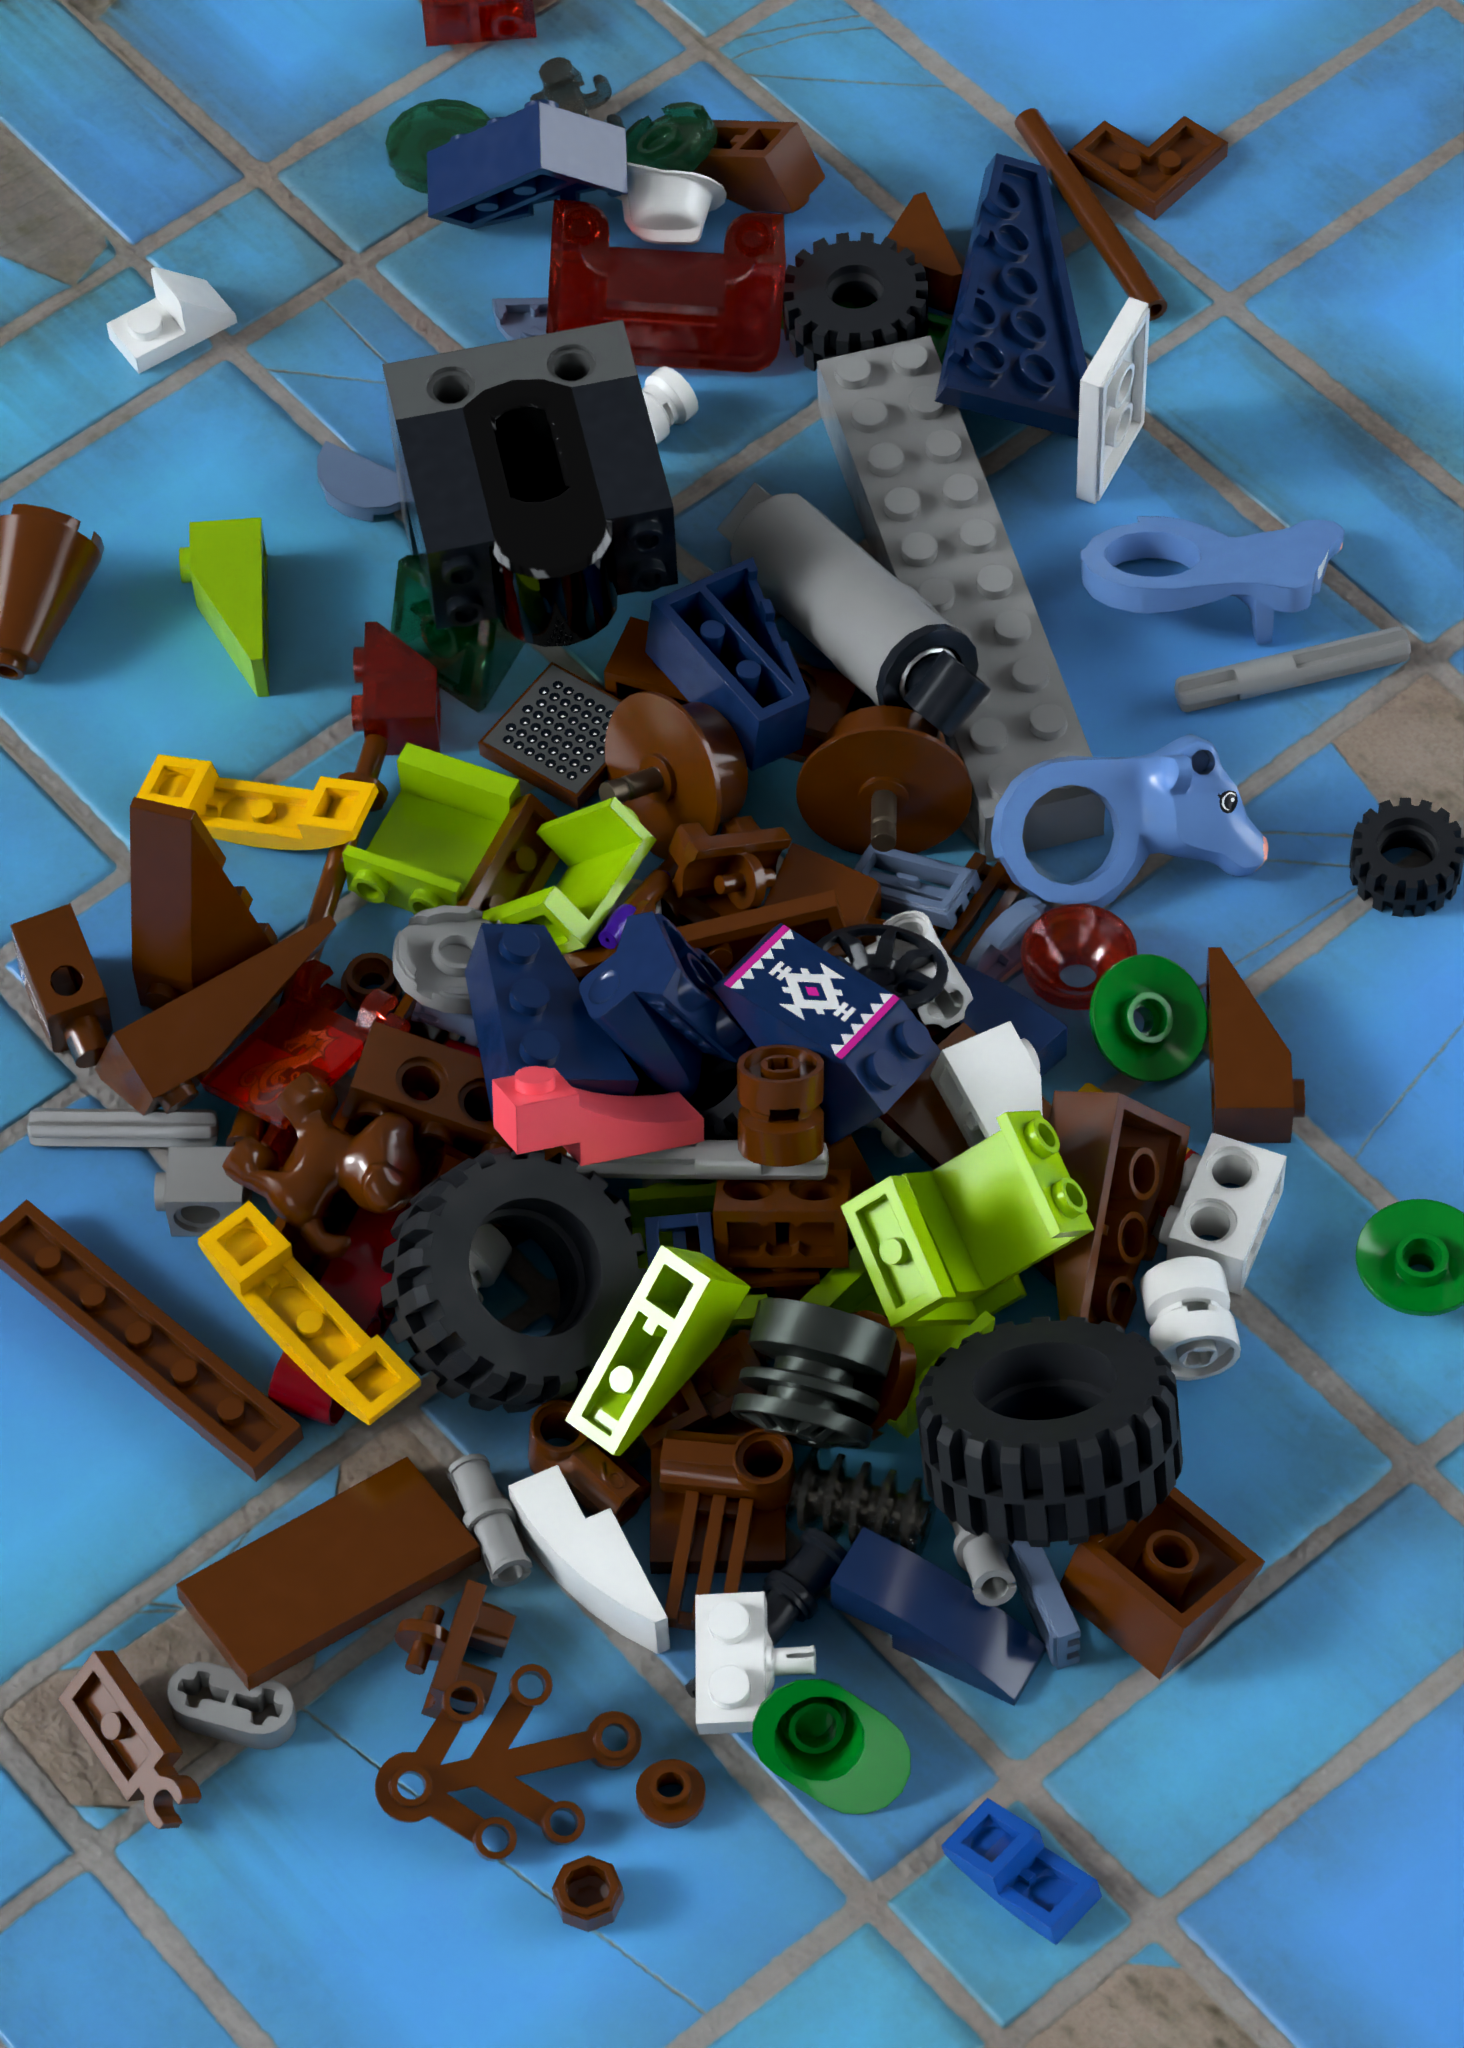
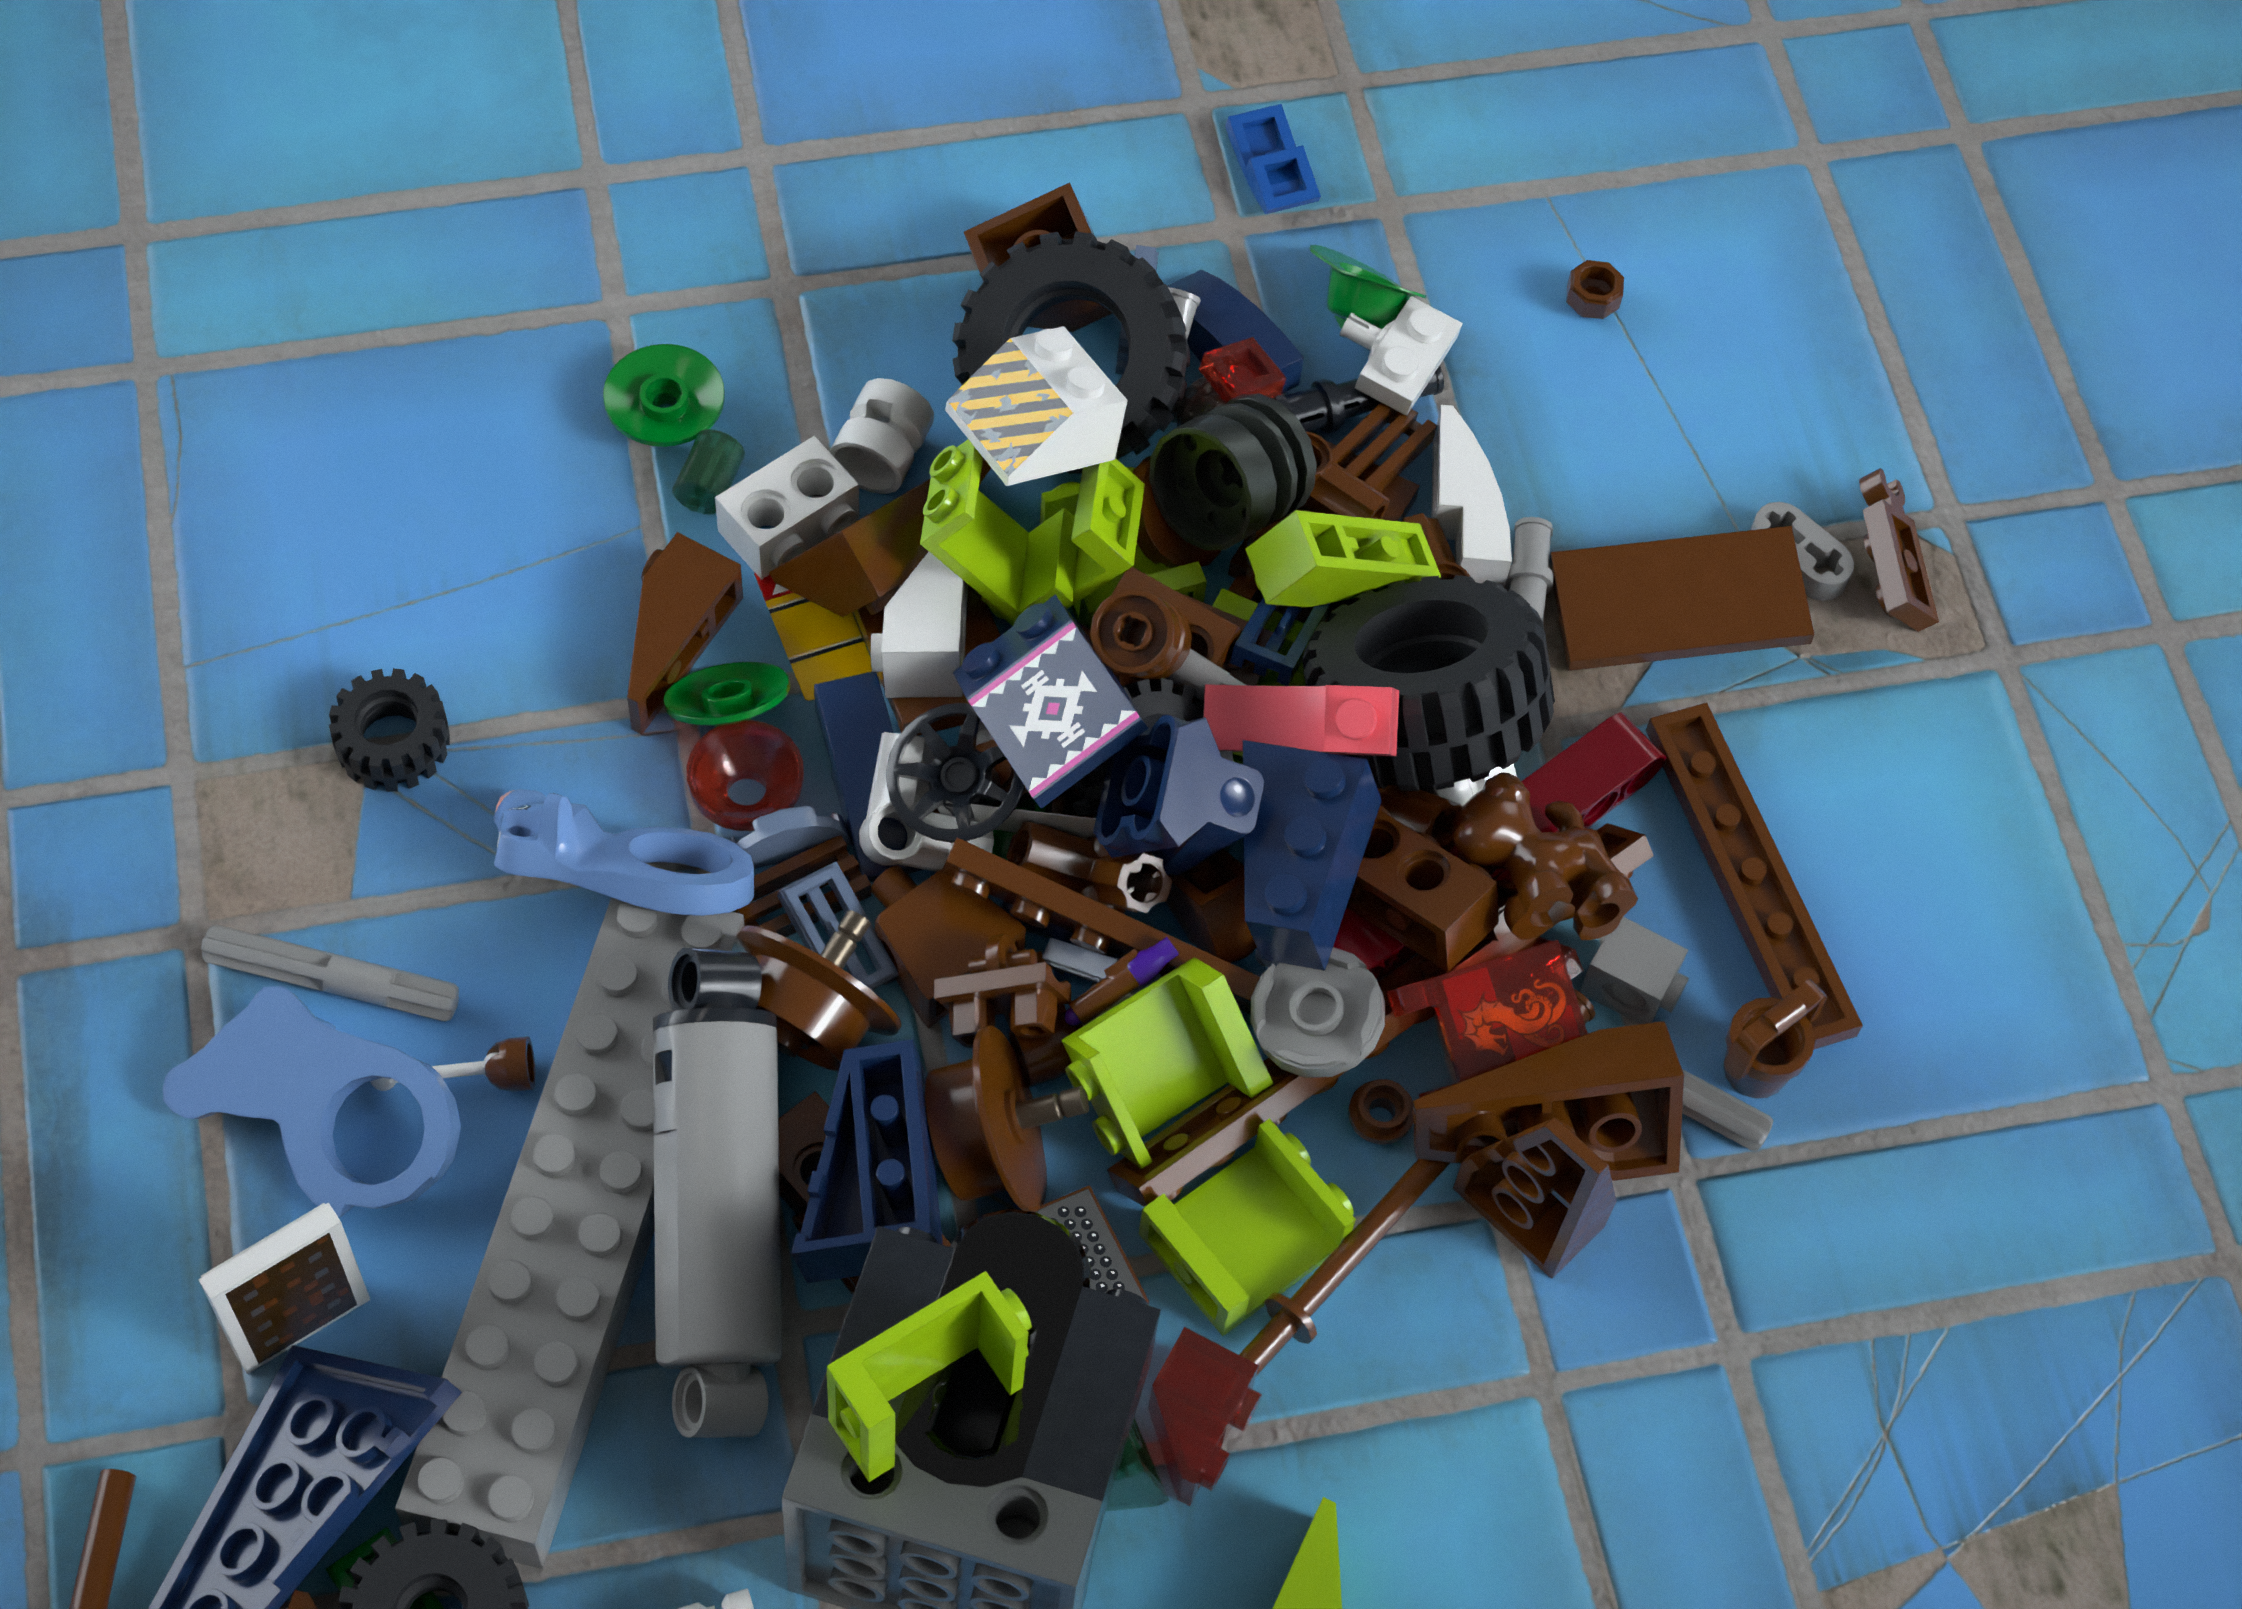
camera: 160 degrees left, 5 degrees up
reddish brown torso [10,903,113,1068] -> none
yellow slope [136,754,379,850] -> none
yellow slope [197,1201,421,1426] -> none
reddish brown plant [375,1664,642,1862] -> none
reddish brown hips [394,1579,517,1719] -> none
reddish brown plate [636,1759,706,1828] -> none
none -> reddish brown hinge [370,1036,536,1092]
none -> clear green piece [672,429,745,514]
none -> lime panel [827,1271,1032,1482]
none -> slope [945,326,1128,486]
none -> clear red plate [1199,337,1287,403]
none -> reddish brown piece [1723,979,1828,1099]

